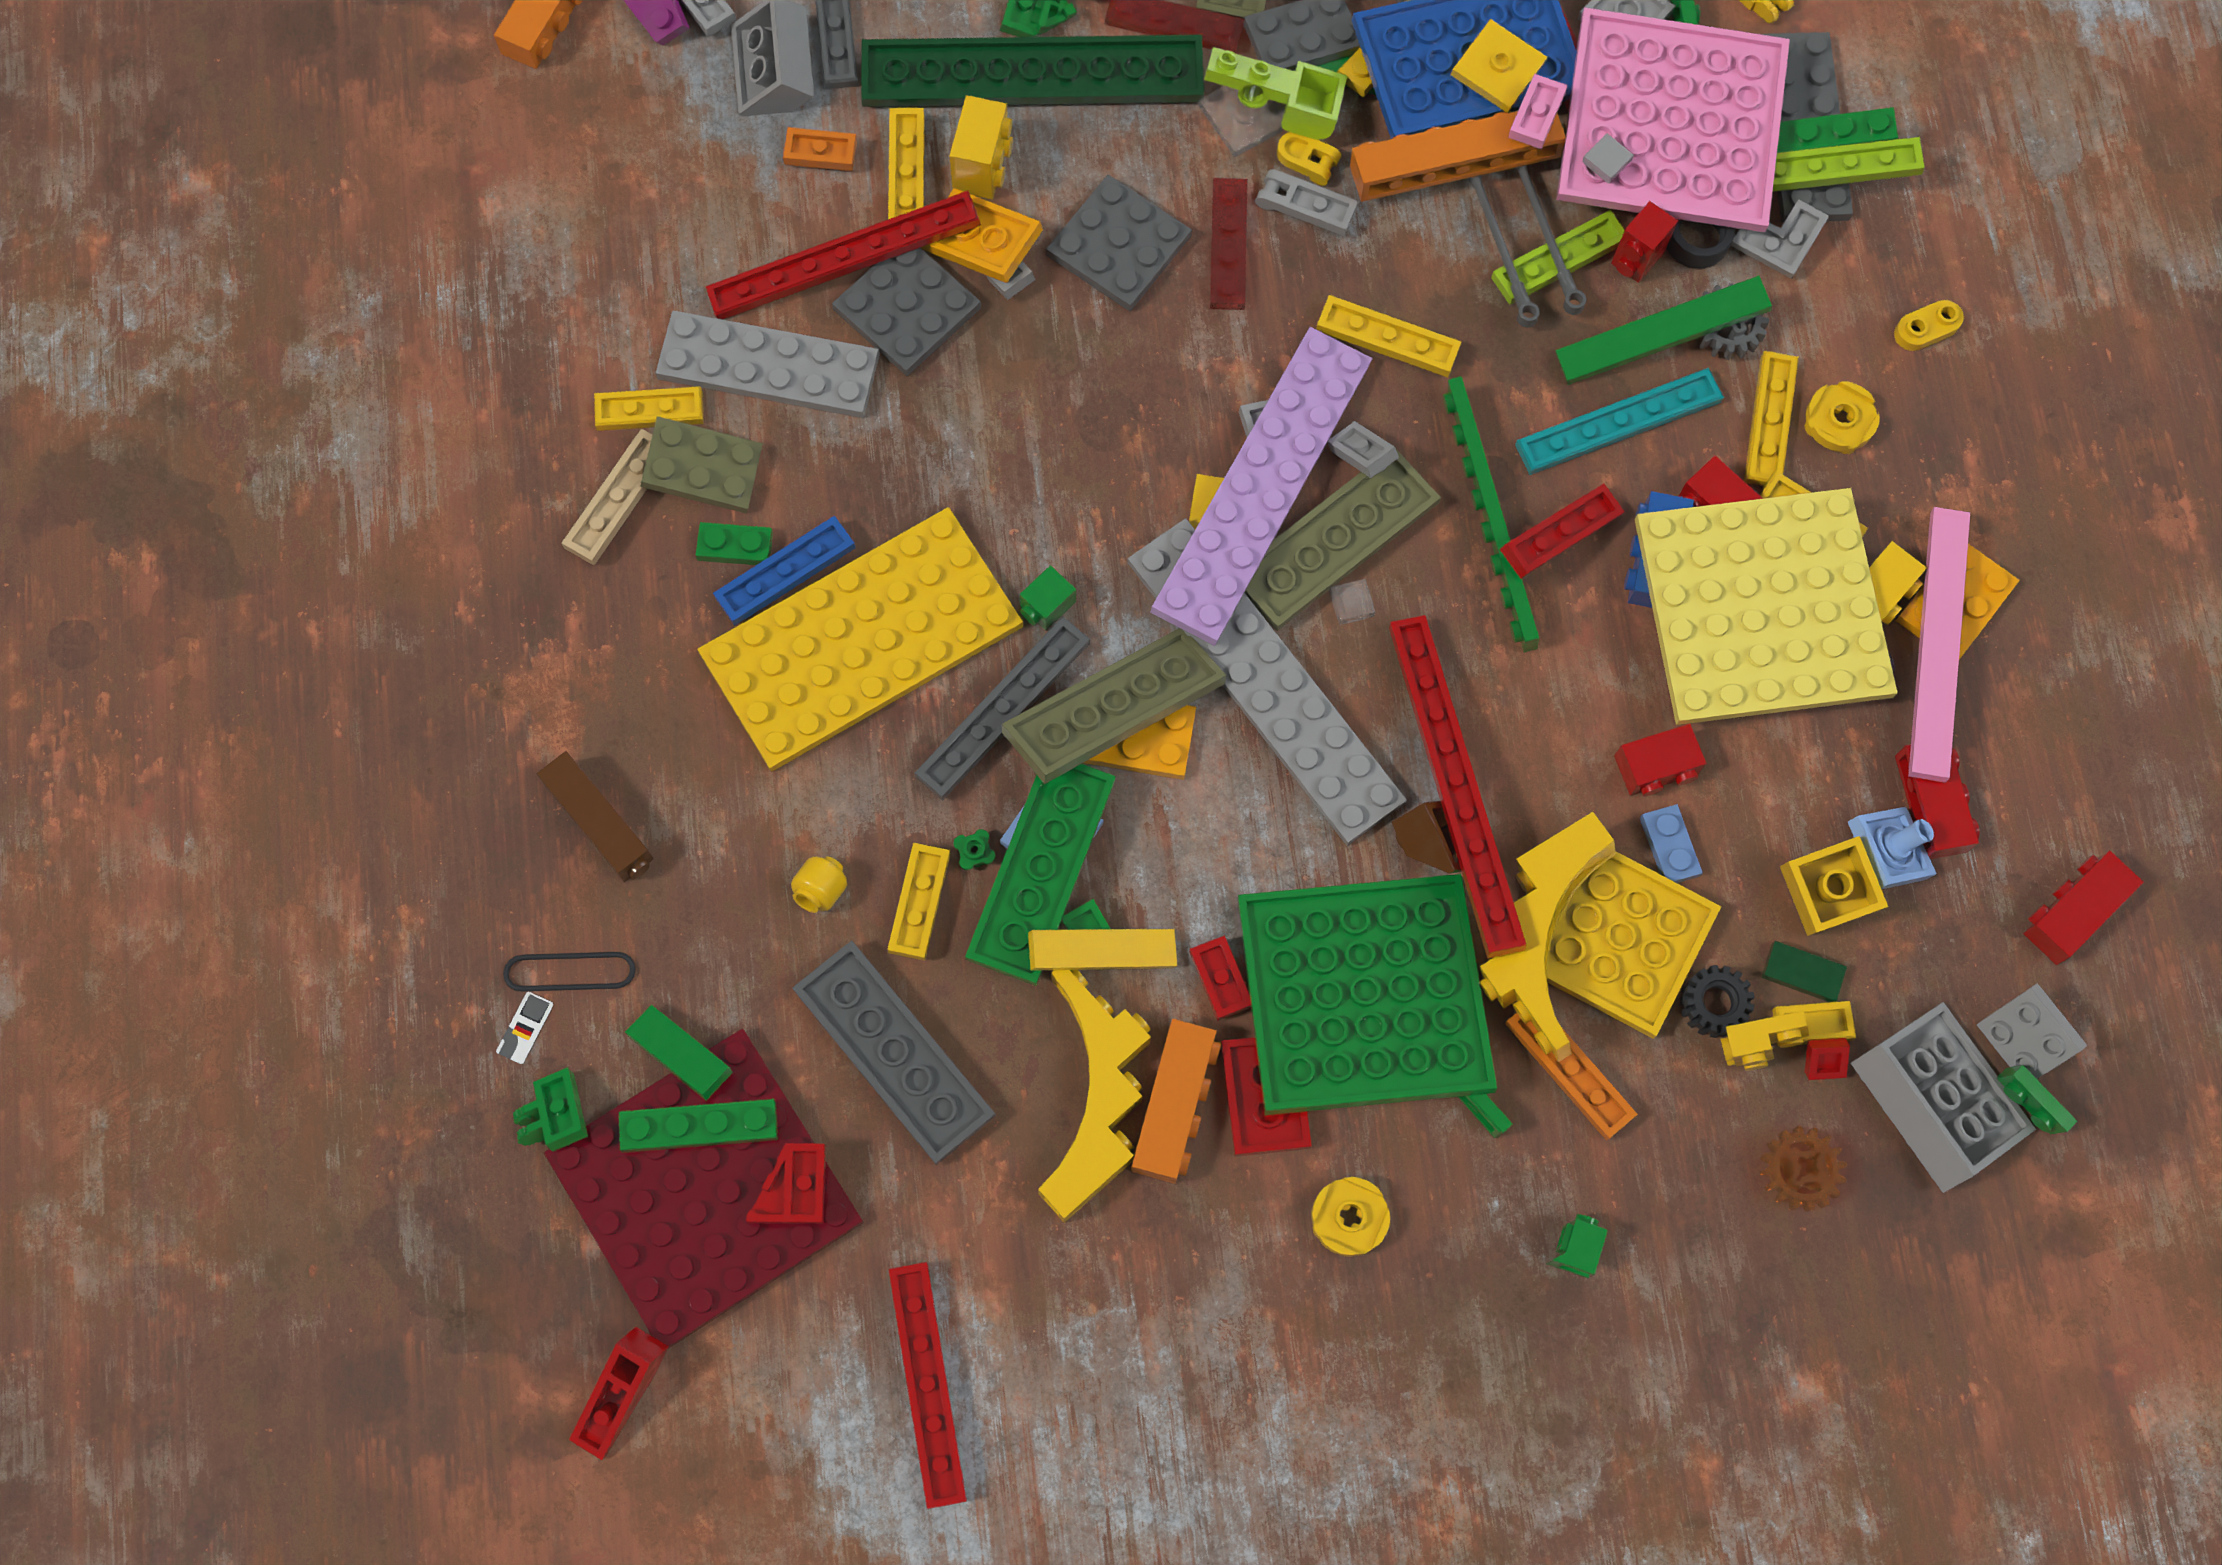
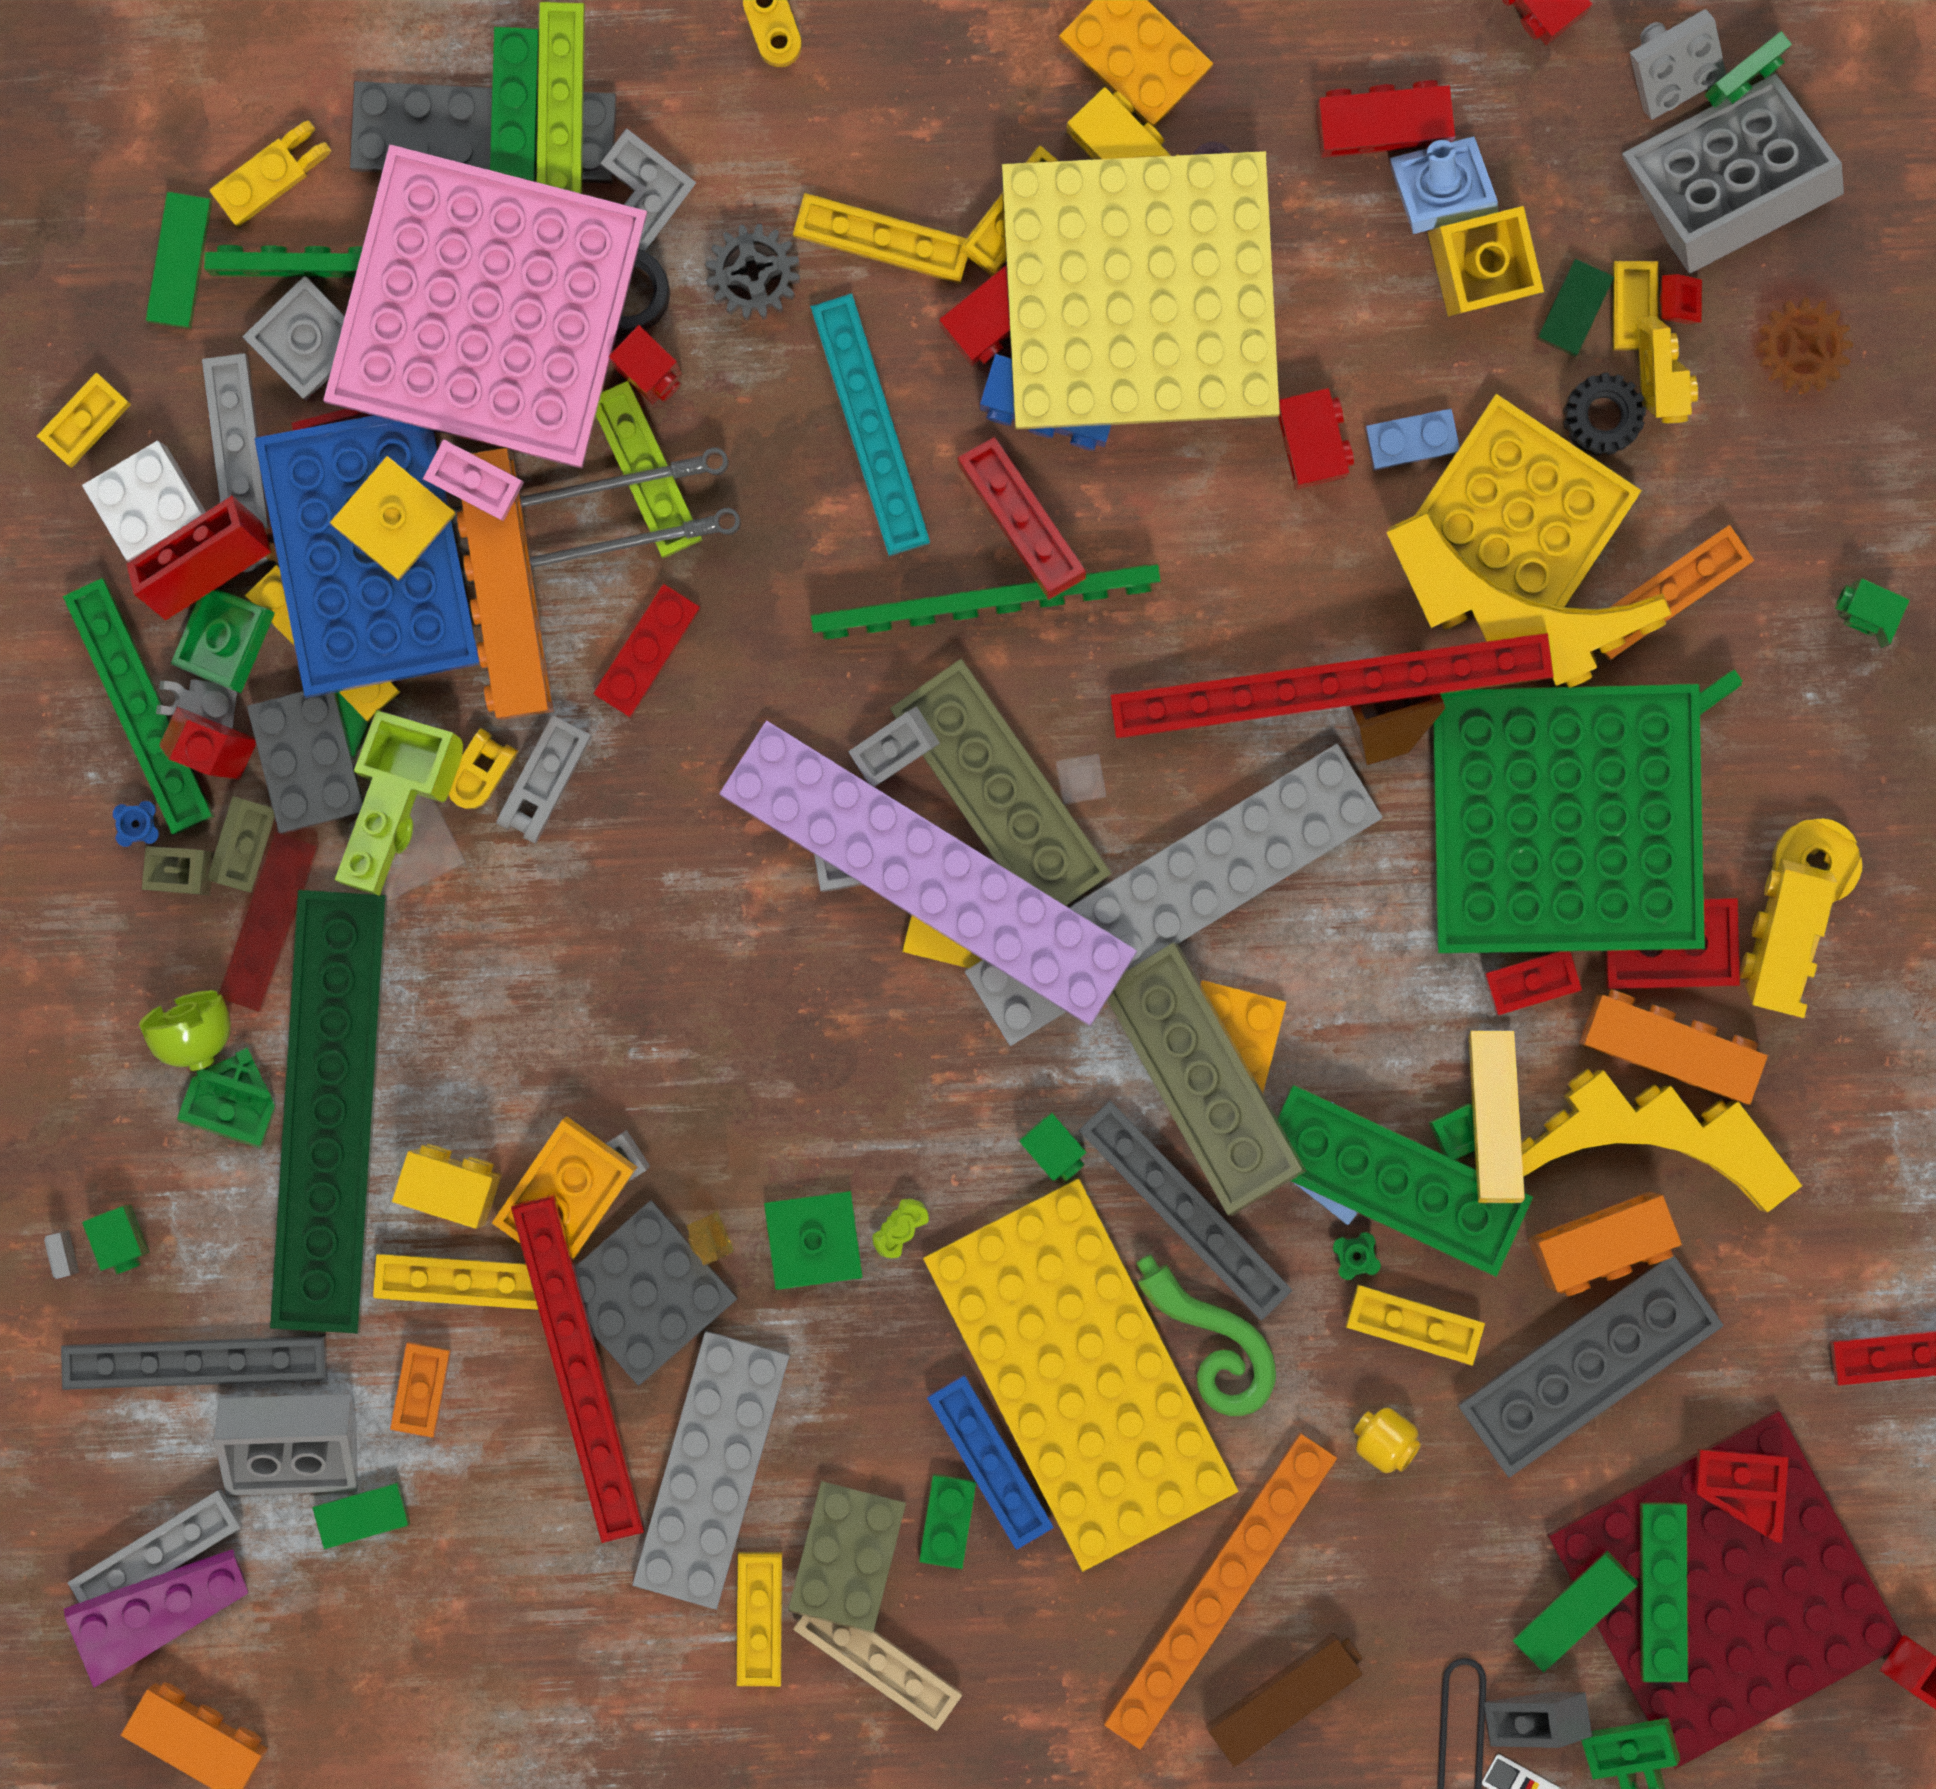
camera: 85 degrees left, 15 degrees up
dark grey plate [1046,174,1192,312] -> none
clear red plate [1210,178,1248,310] -> none
yellow plate [1316,295,1461,377] -> none
green tile [1556,275,1772,385] -> none
light grey tile [1582,133,1634,184] -> none
yellow plate [1804,382,1880,454] -> none
bright pink tile [1908,507,1970,783] -> none
none -> green tile [312,1482,410,1550]
none -> red plate [593,584,701,718]
none -> clear yellow plate [686,1211,734,1266]
none -> green plate [764,1191,863,1290]
none -> lime piece [872,1198,929,1259]
none -> orange plate [1103,1432,1337,1750]
none -> bright green plant [1136,1254,1276,1416]
none -> dark grey slope [1484,1692,1592,1748]
none -> orange brick [1527,1191,1682,1297]
none -> yellow wedge [1740,859,1837,1018]

